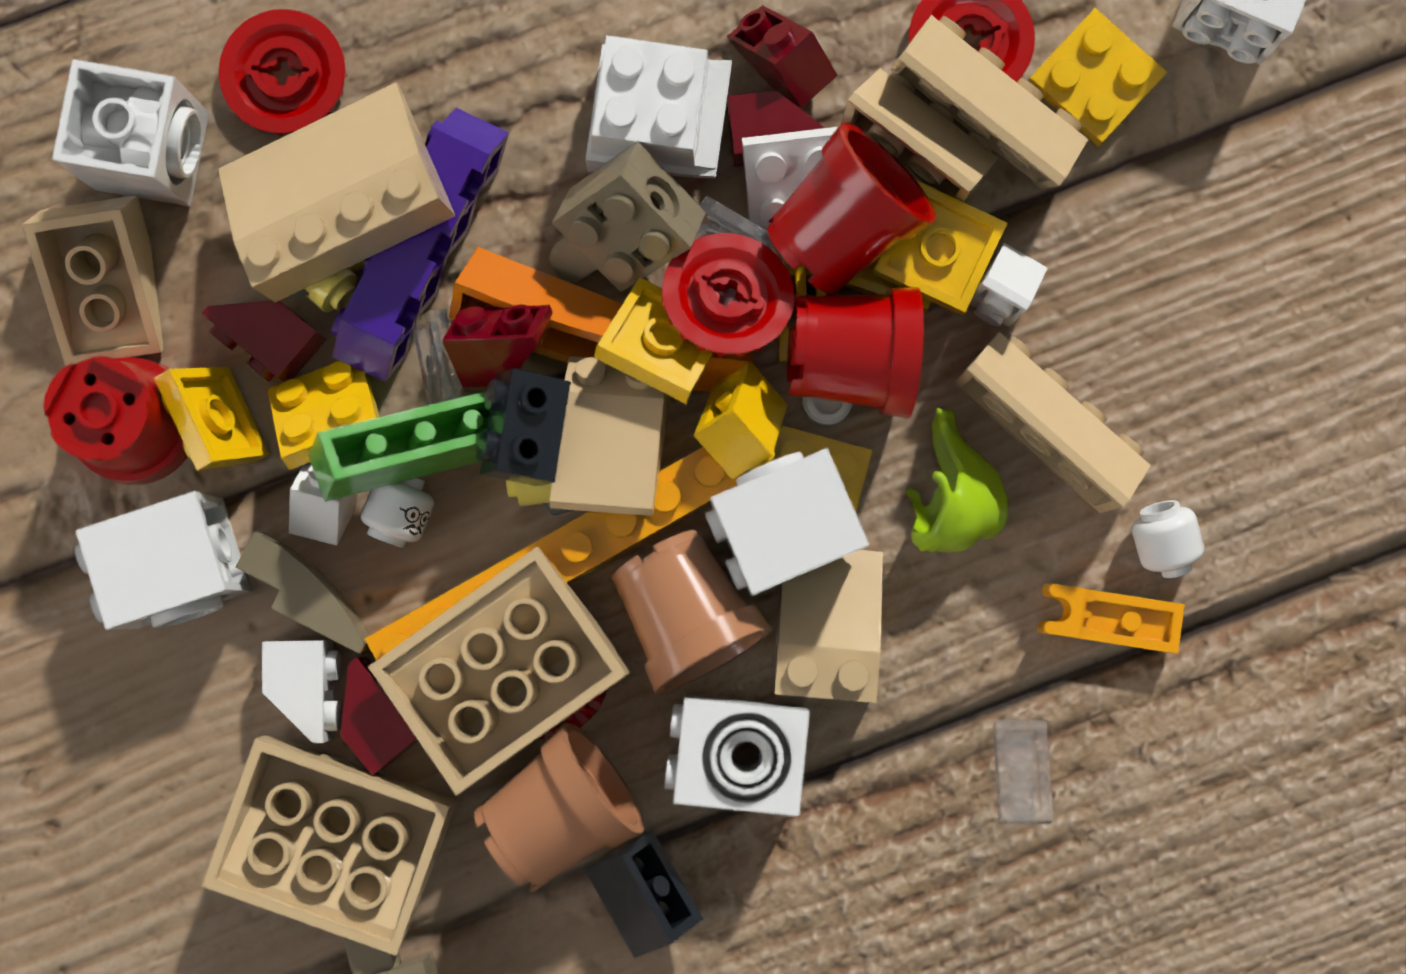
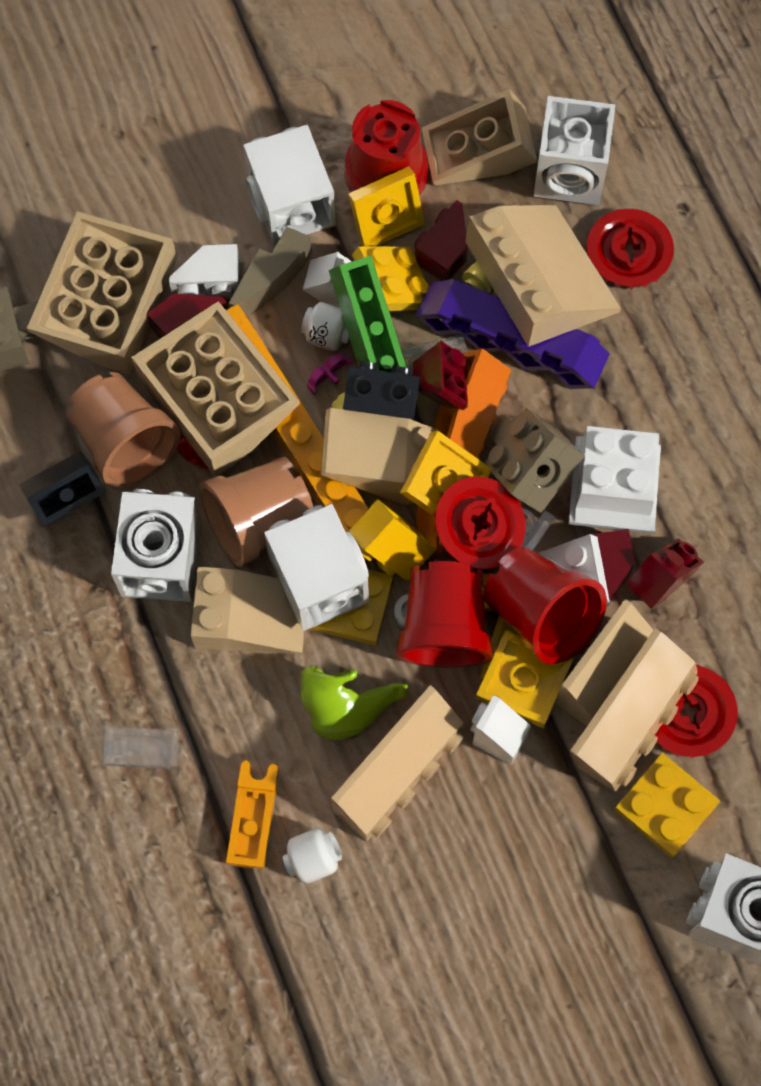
camera: 90 degrees right, 15 degrees down
none -> dark pink piece [307,353,353,395]

